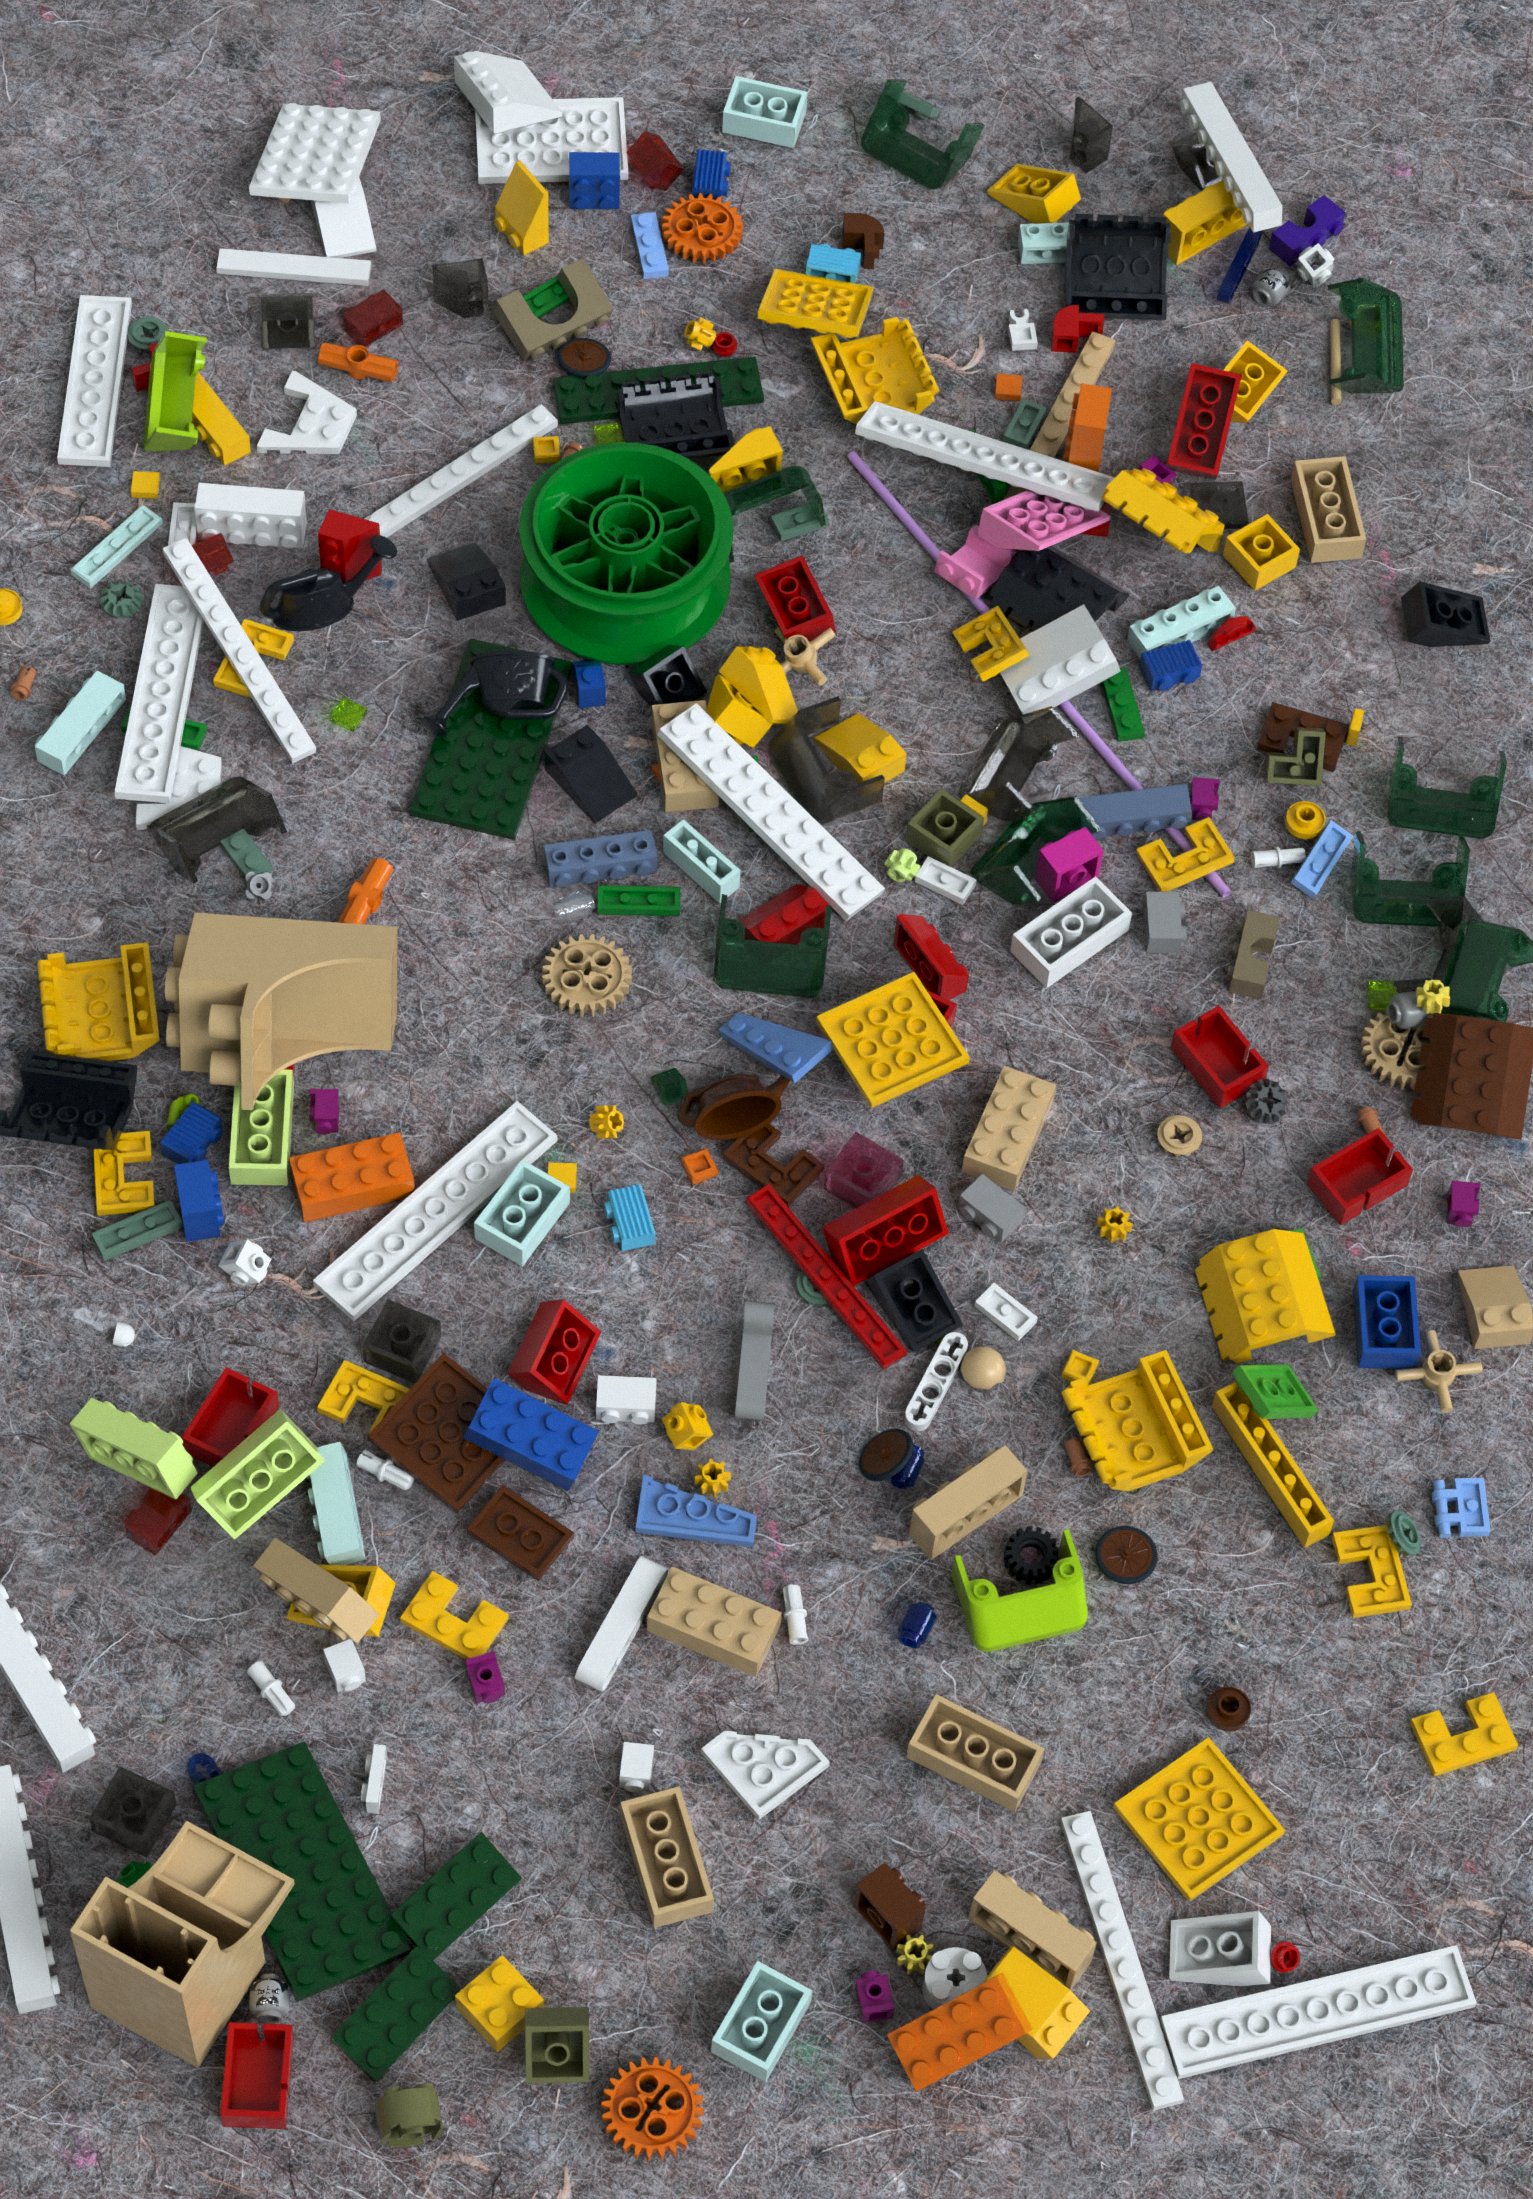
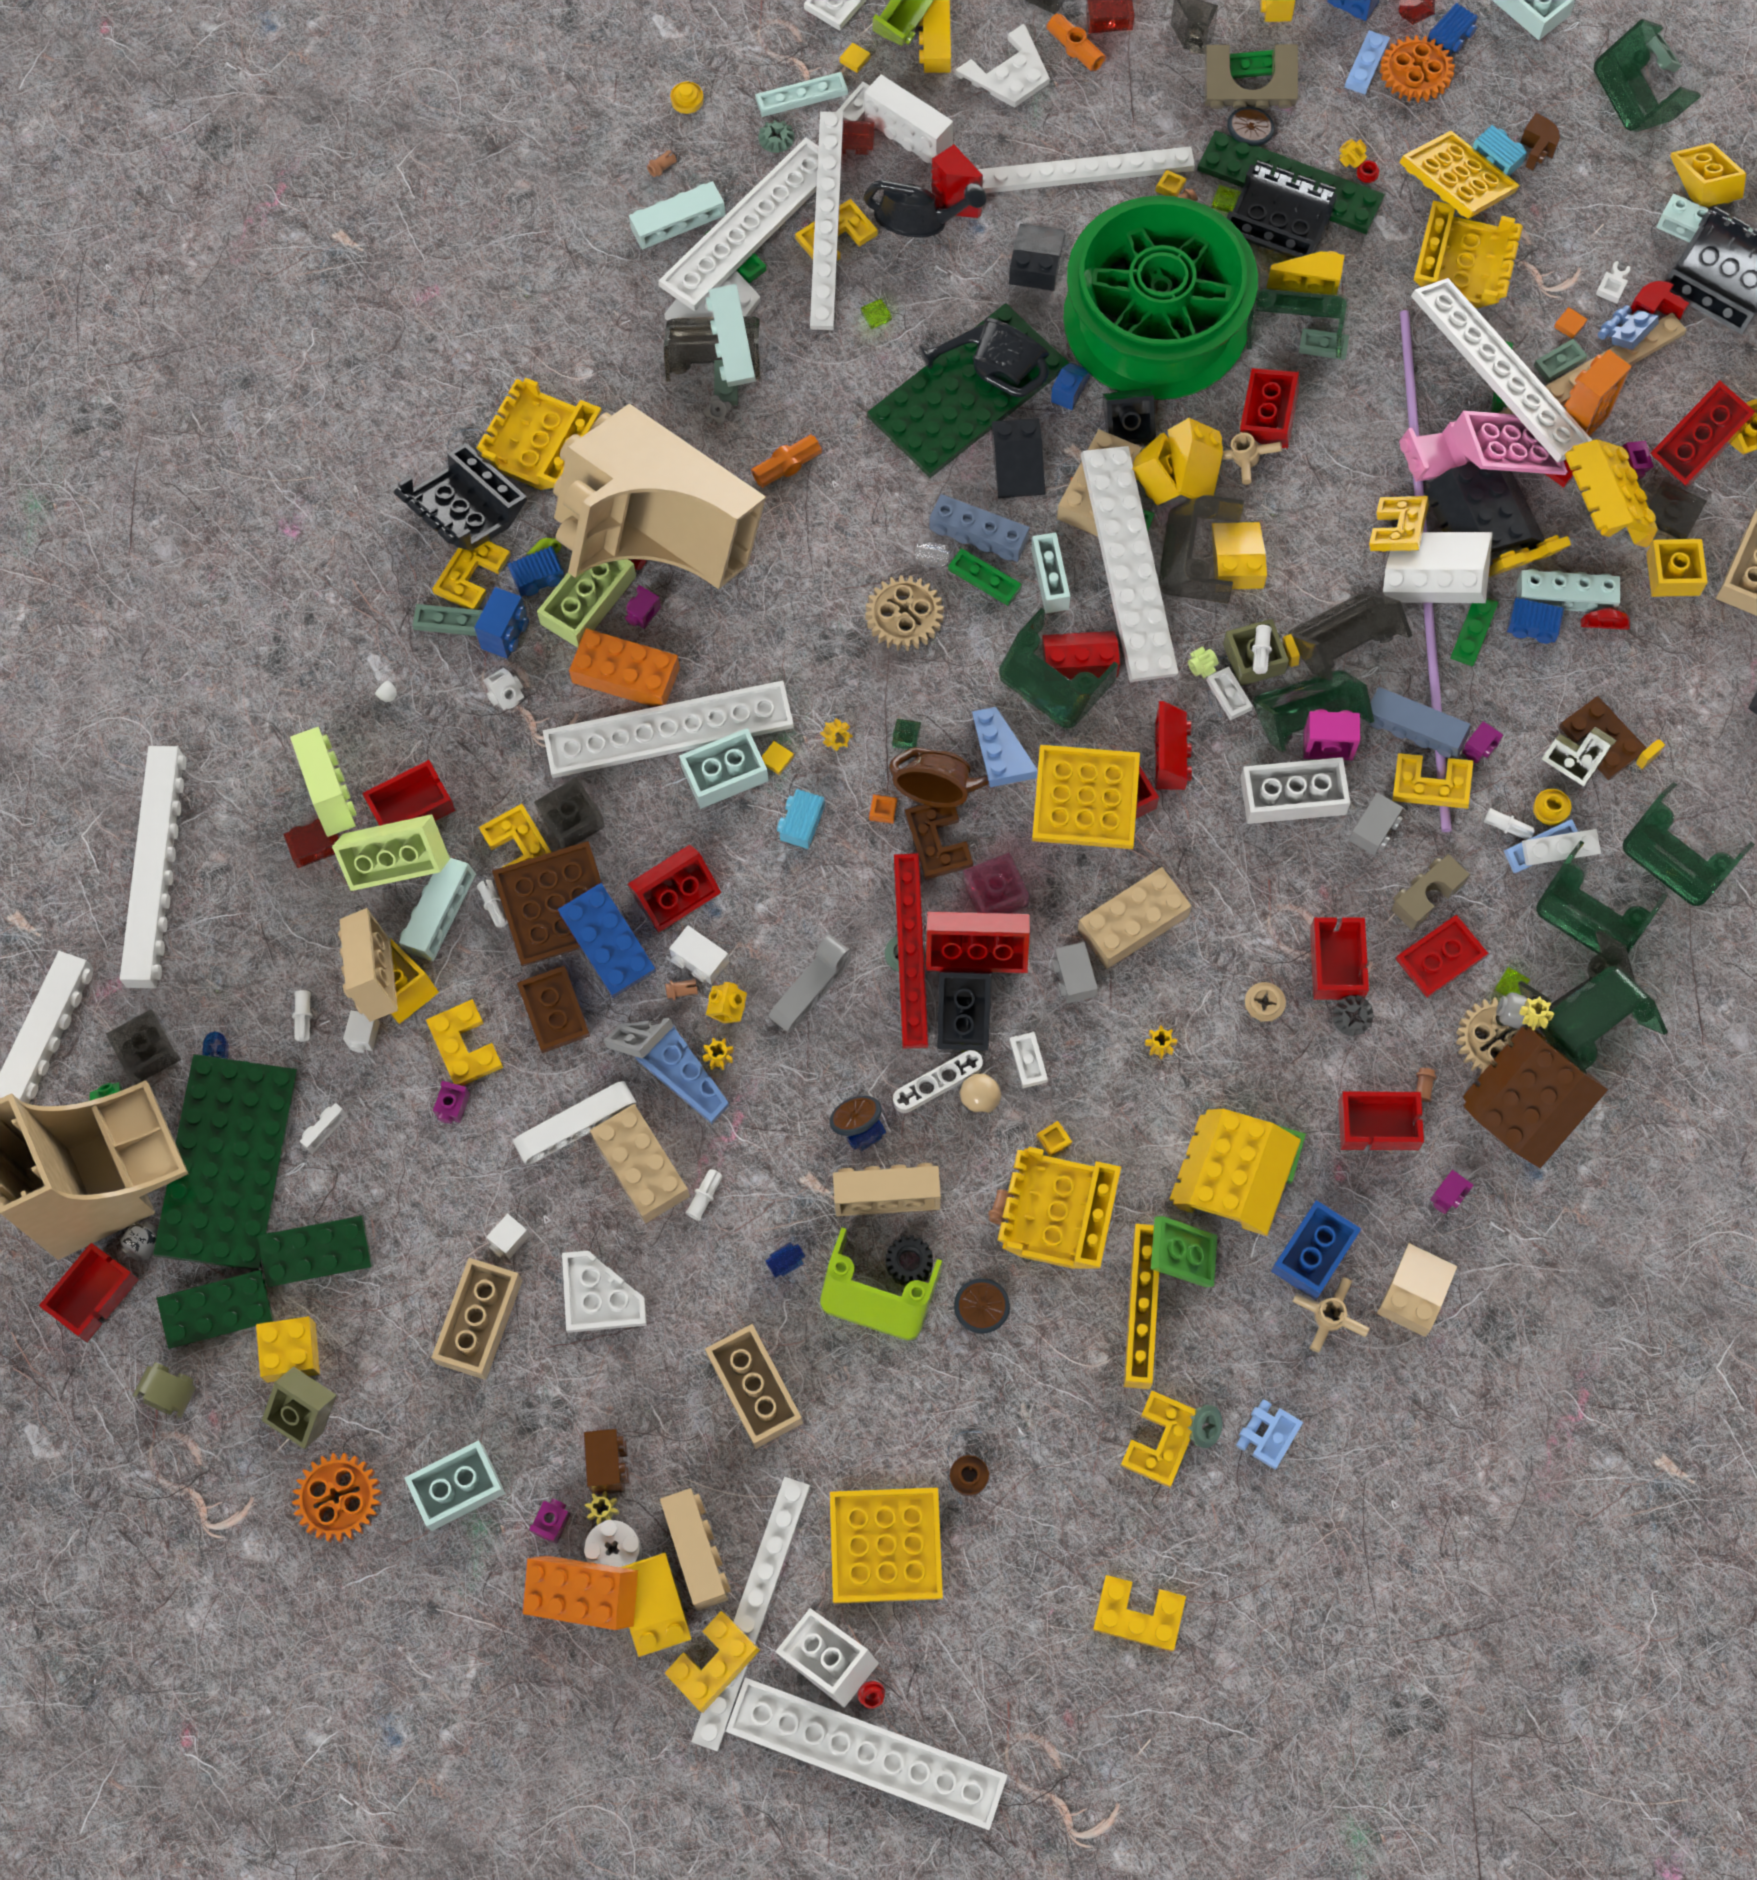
camera: 40 degrees right, 10 degrees up
none -> light grey wing [603,1018,674,1059]
none -> nougat pin [665,978,698,1000]
none -> yellow plate [665,1611,760,1713]
none -> light aqua brick [705,284,756,387]
none -> white axle [1252,625,1272,674]
none -> red plate [1396,914,1489,998]
none -> yellow plate [1488,535,1571,577]
none -> white plate [1522,829,1601,866]
none -> medium blue plate [1598,305,1659,350]

